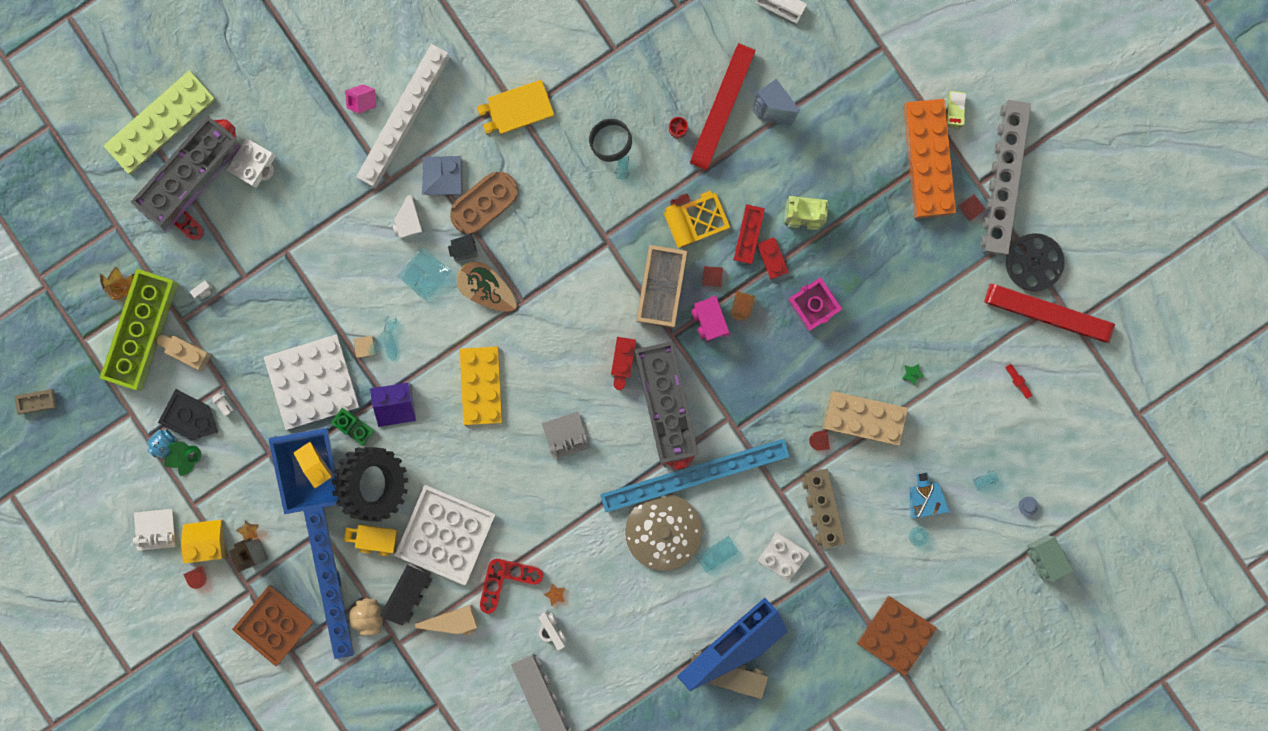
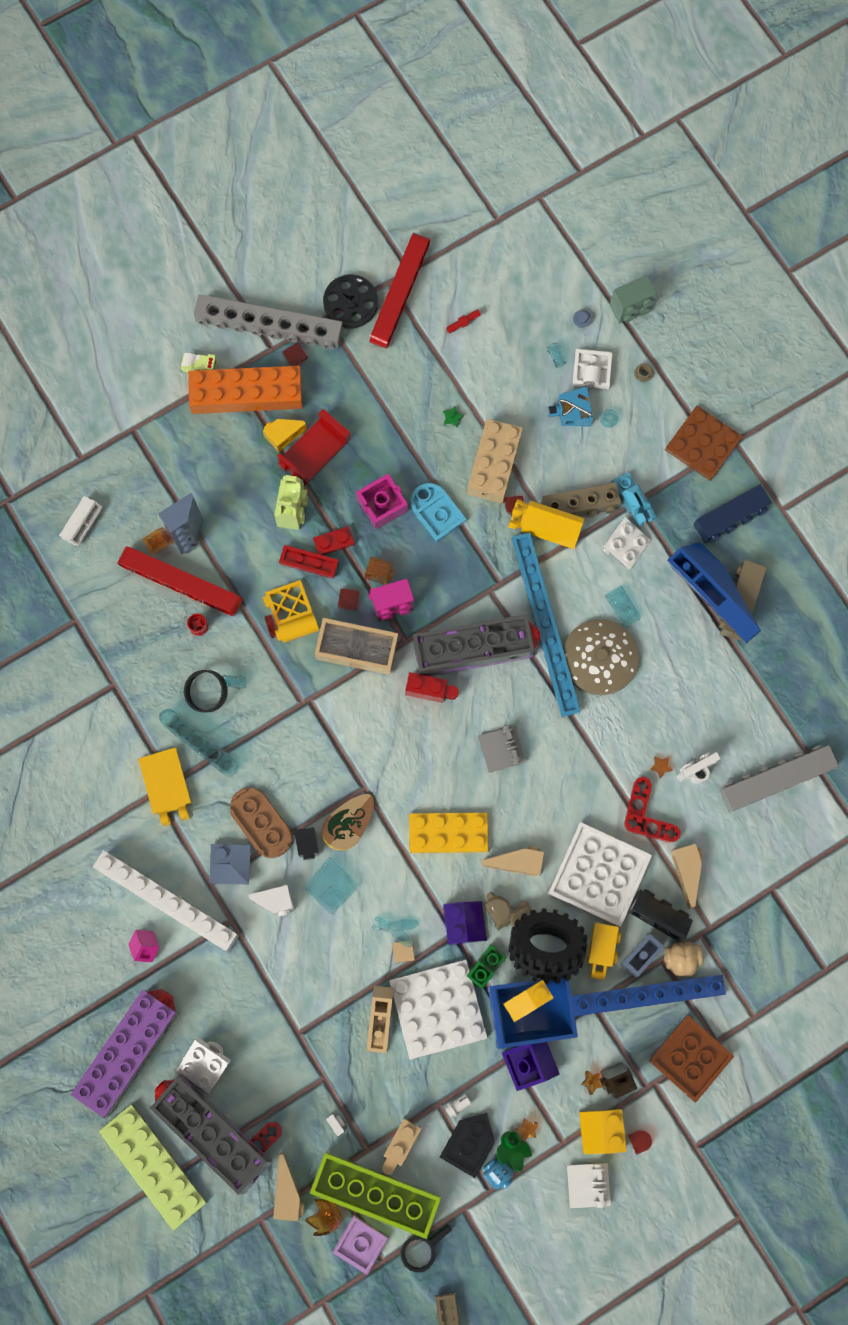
camera: 90 degrees left, 10 degrees down
none -> medium lavender piece [70,989,180,1118]
none -> clear orange brick [142,527,173,555]
none -> clear light blue beam [159,709,238,777]
none -> yellow slope [263,419,307,453]
none -> tan slope [273,1153,304,1221]
none -> red panel [277,409,351,485]
none -> lavender tile [332,1215,389,1275]
none -> tan slope [367,986,394,1053]
none -> piece [401,1224,452,1273]
none -> medium azure tile [410,483,467,543]
none -> tan slope [481,846,544,877]
none -> dark tan animal [484,892,532,931]
none -> dark purple slope [502,1042,560,1091]
none -> yellow tile [508,499,585,549]
none -> clear orange piece [515,1118,538,1141]
none -> white plate [572,349,612,390]
none -> medium azure plate [612,472,657,526]
none -> sand blue brick [620,934,665,978]
none -> dark tan plate [634,364,653,382]
none -> dark blue brick [693,484,772,543]

